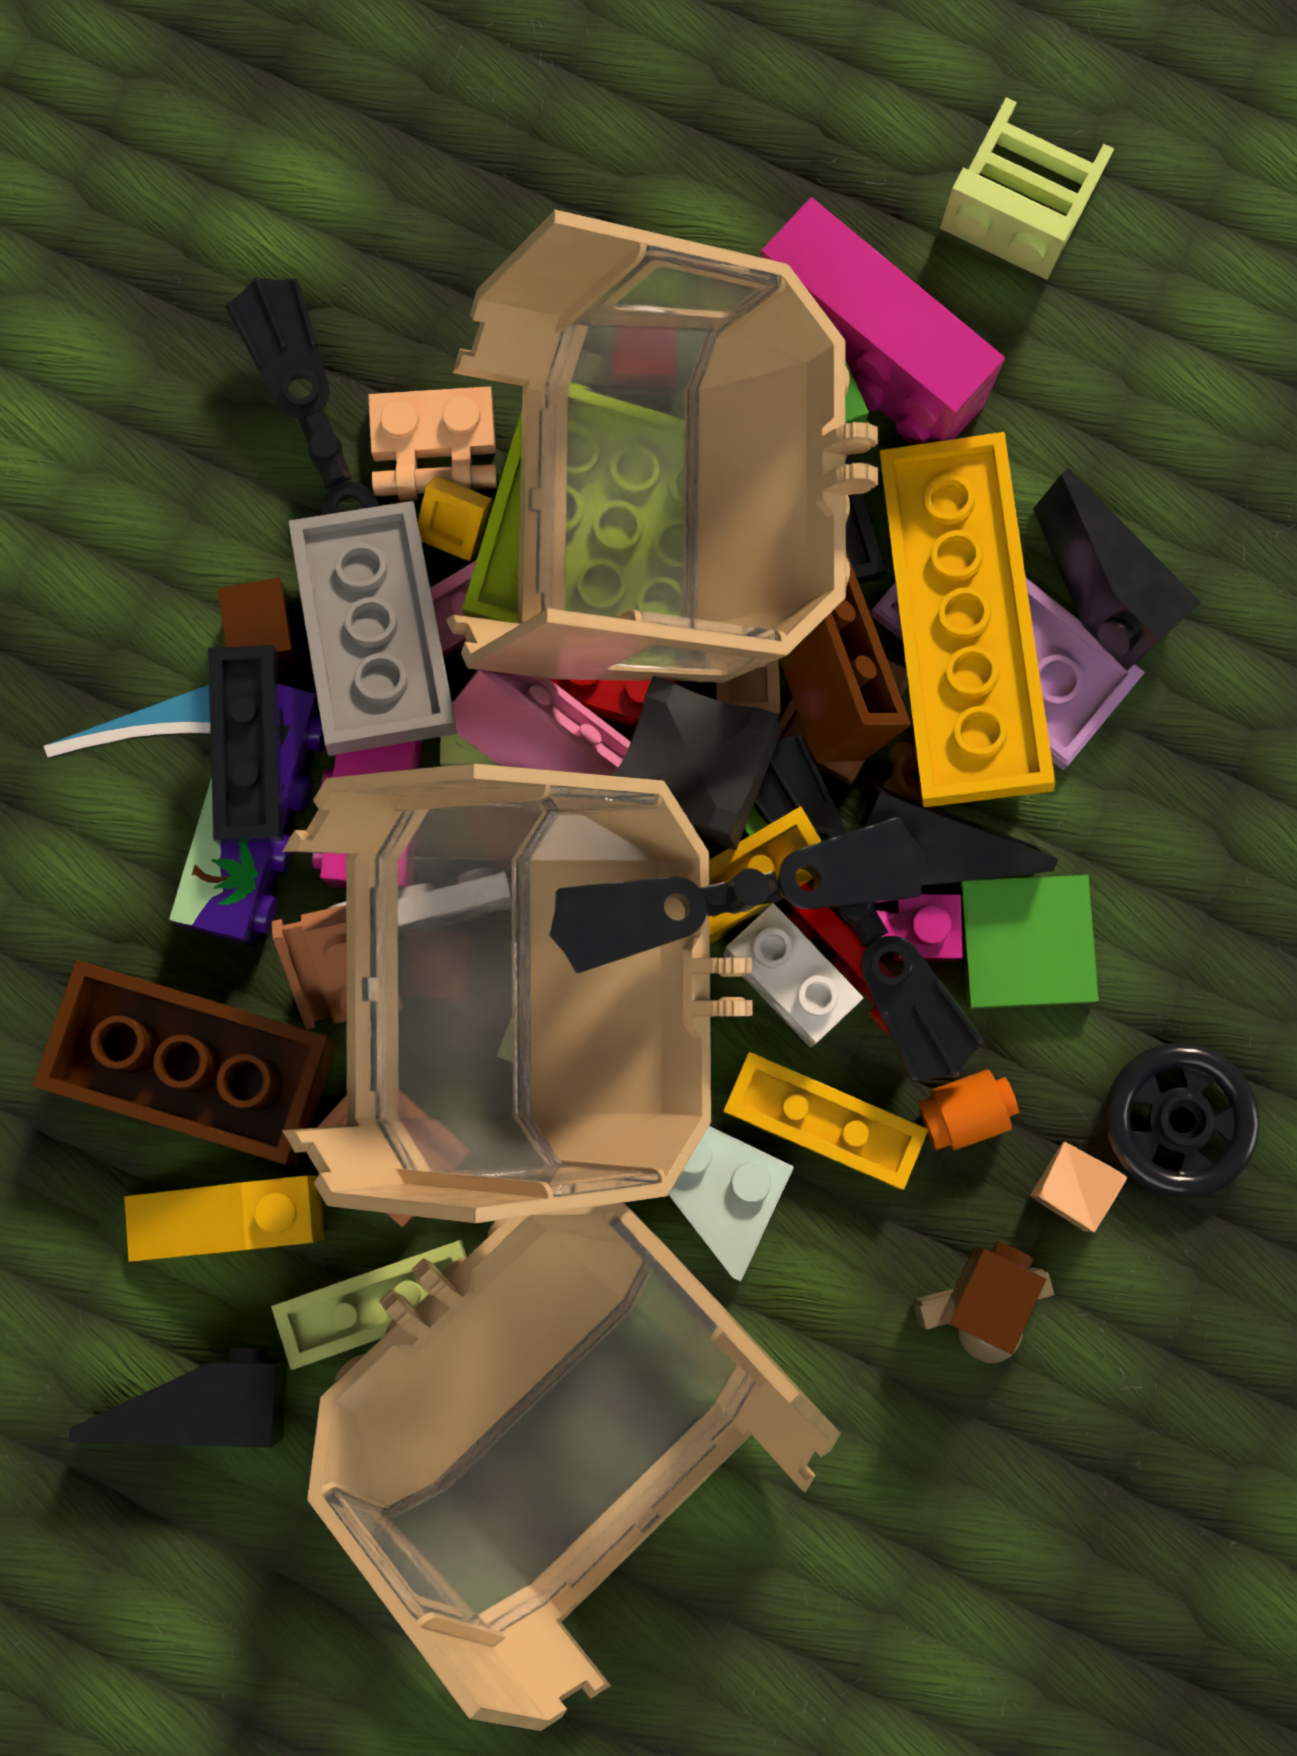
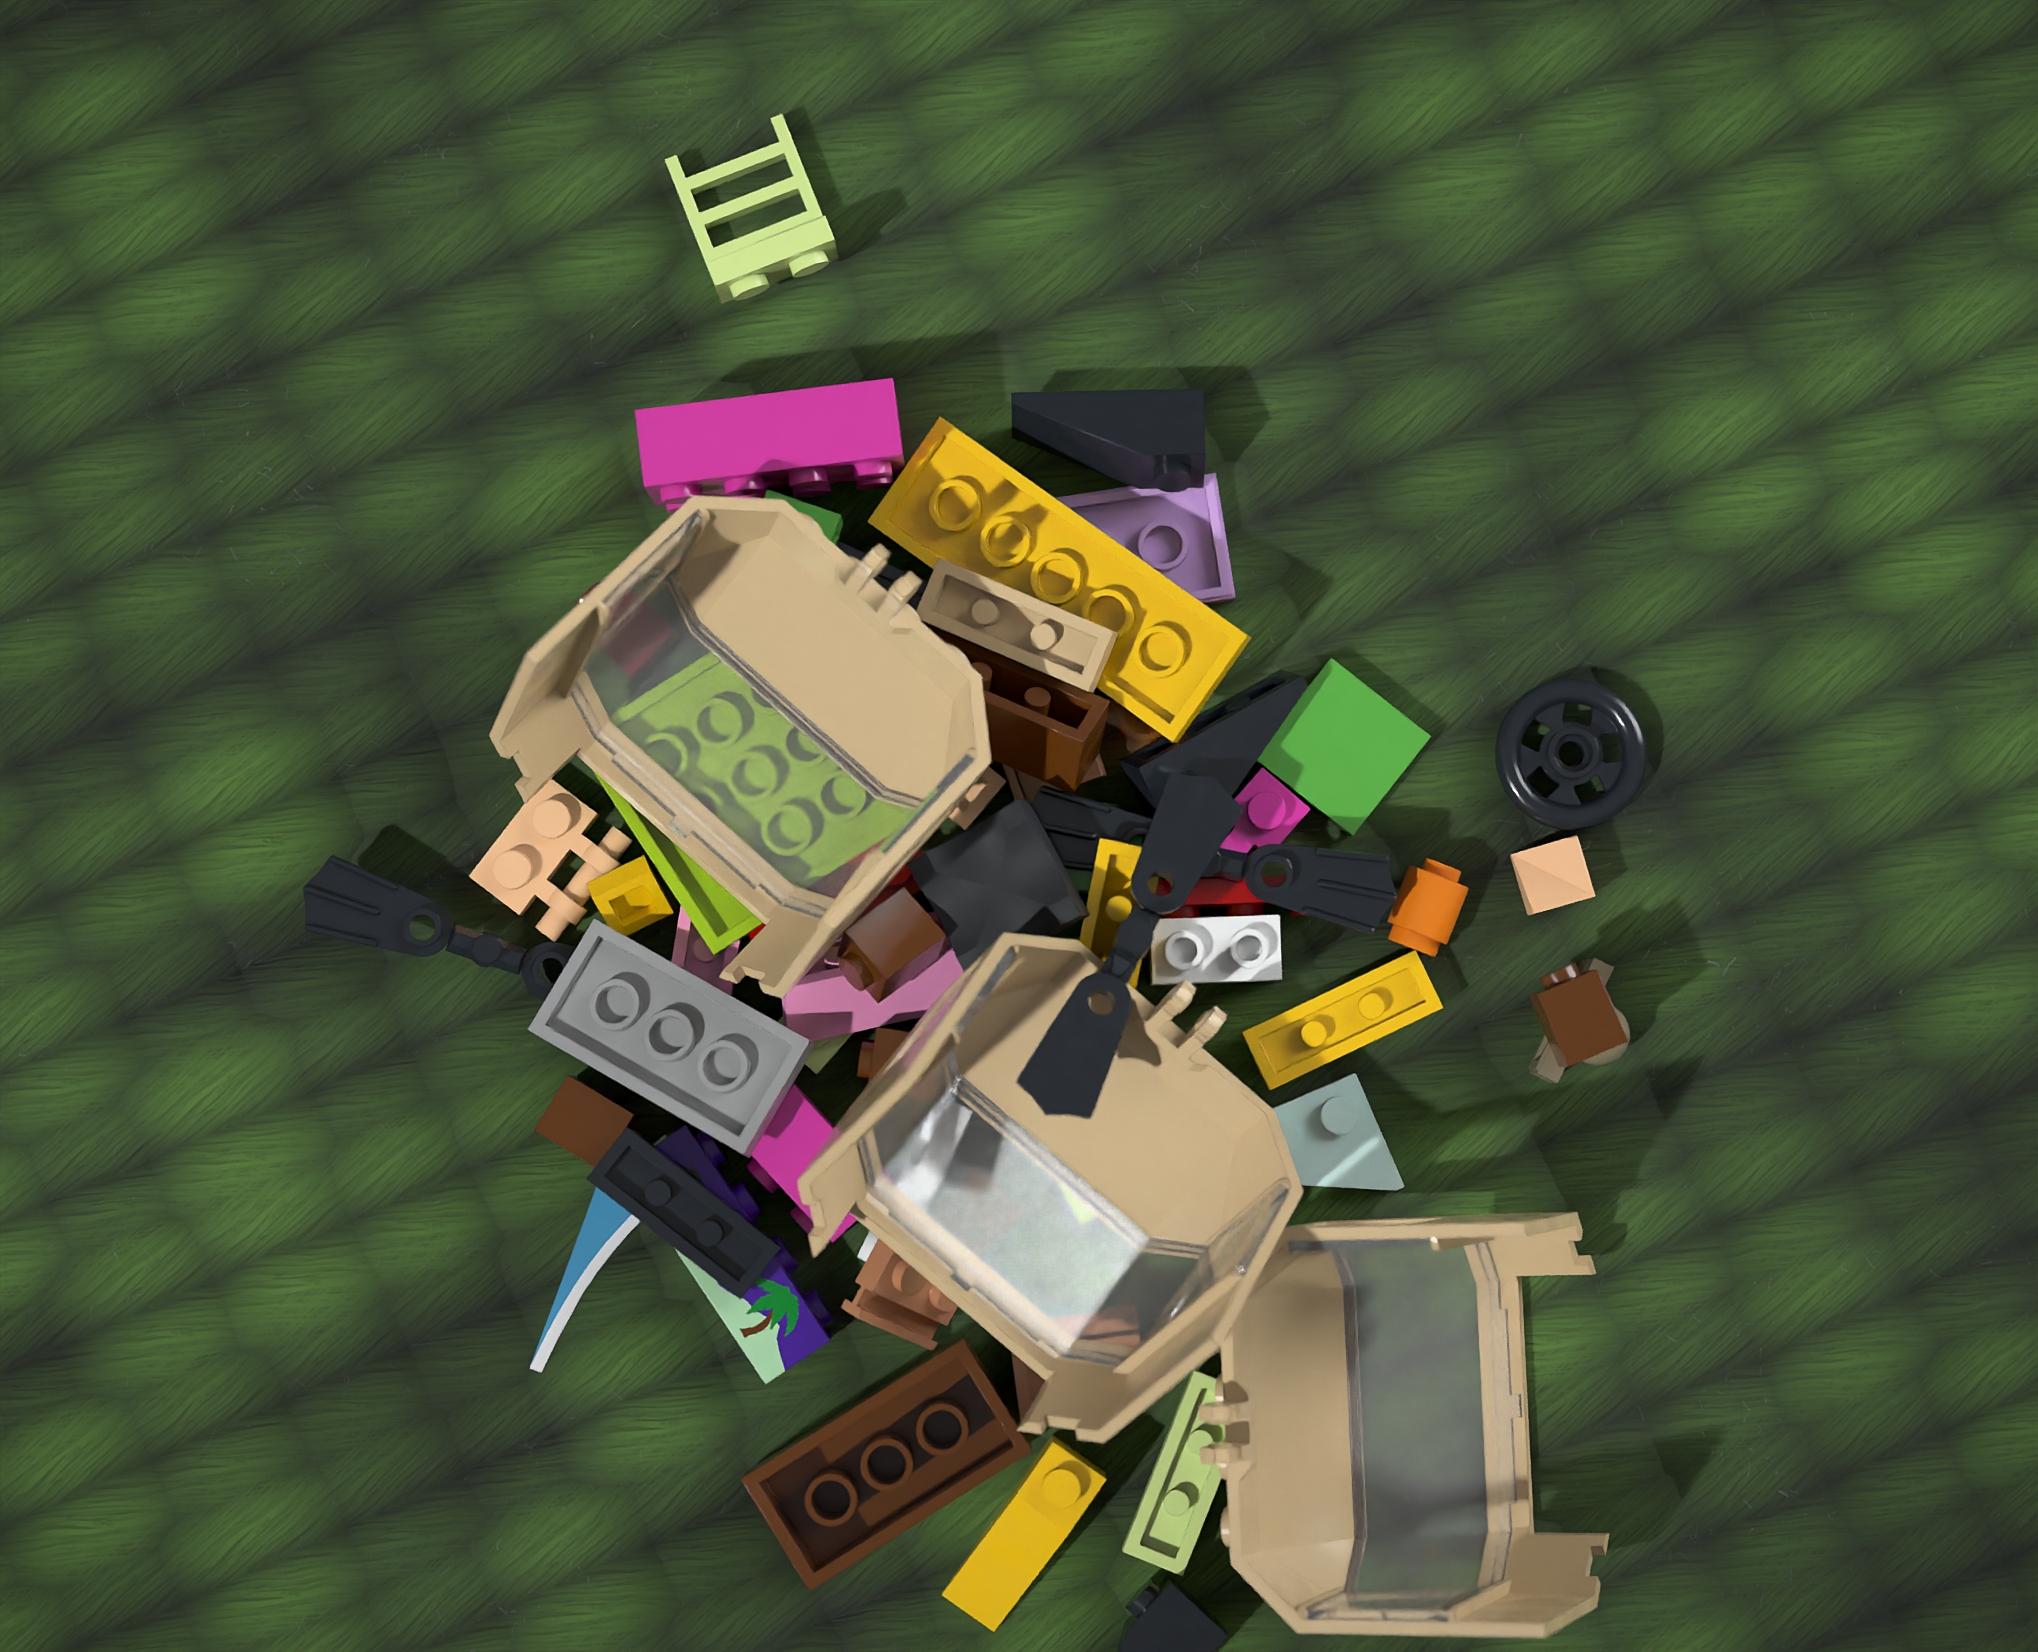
camera: 50 degrees left, 5 degrees up
none -> reddish brown brick [837,887,946,1004]
none -> tan plate [916,558,1119,693]

